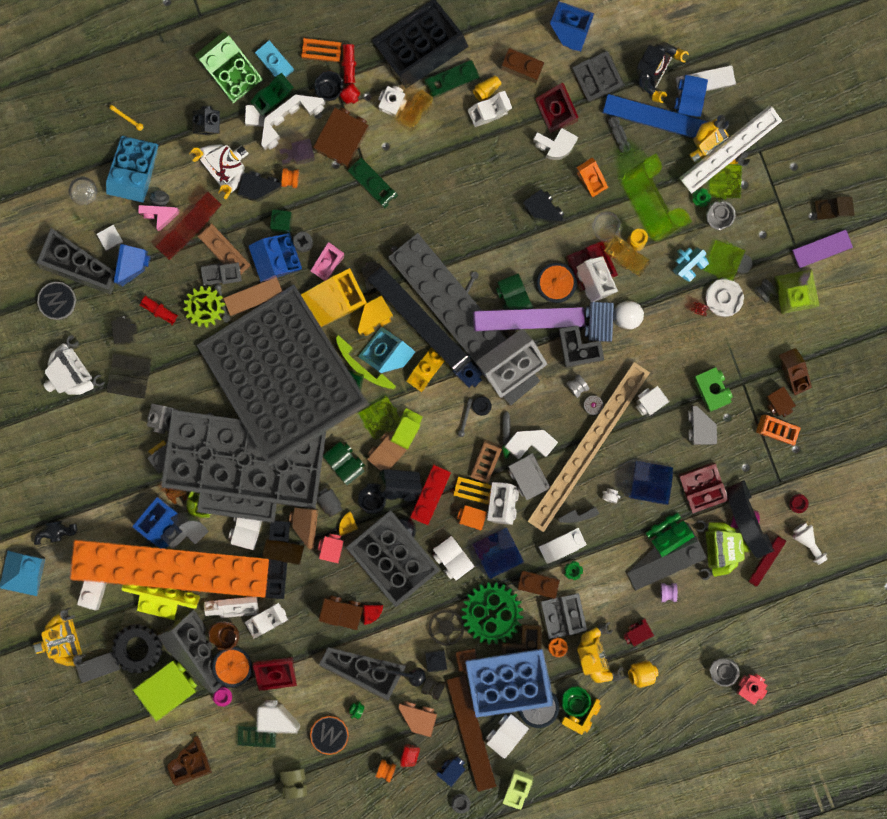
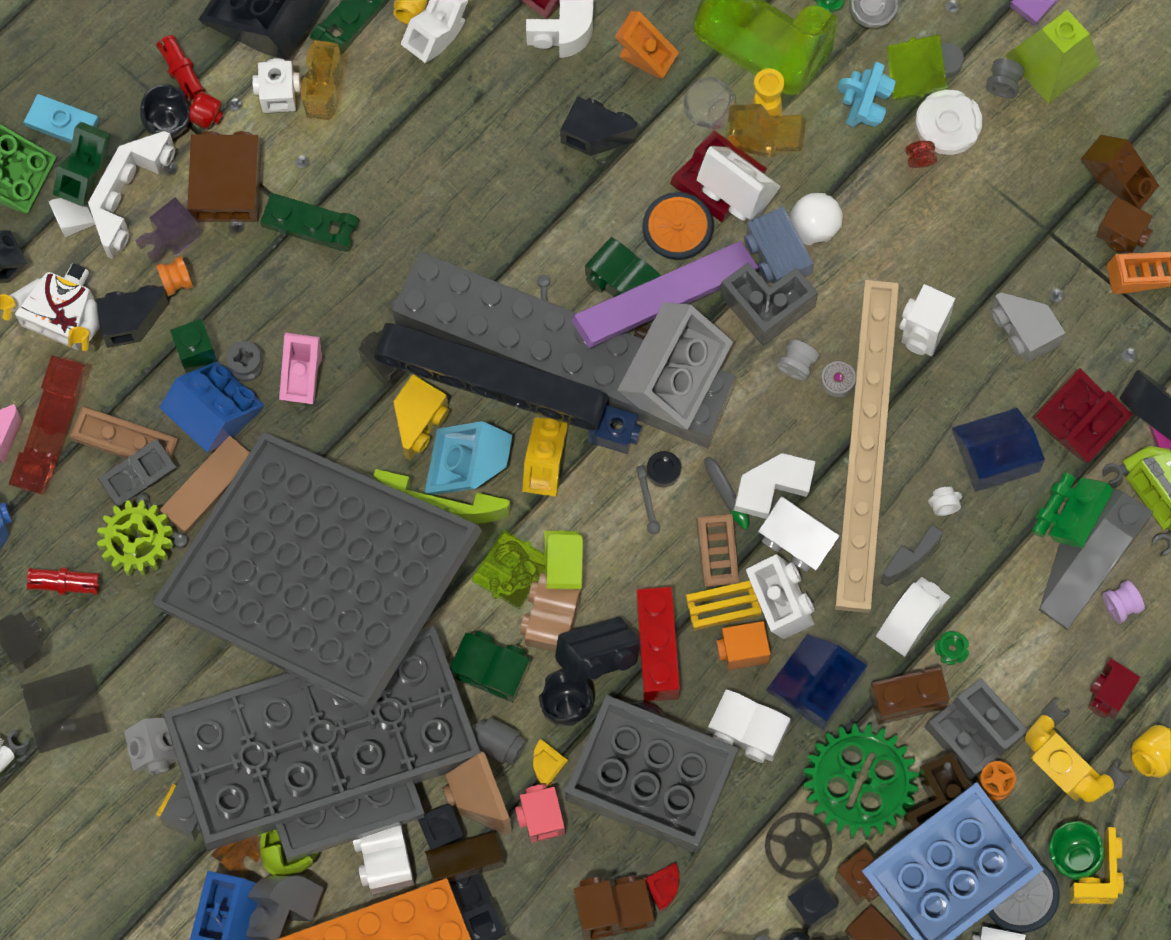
camera: 25 degrees left, 15 degrees down
yellow slope [301,268,367,327] -> none
orange tile [302,38,342,63] -> none
bright green brick [693,368,733,412] -> none

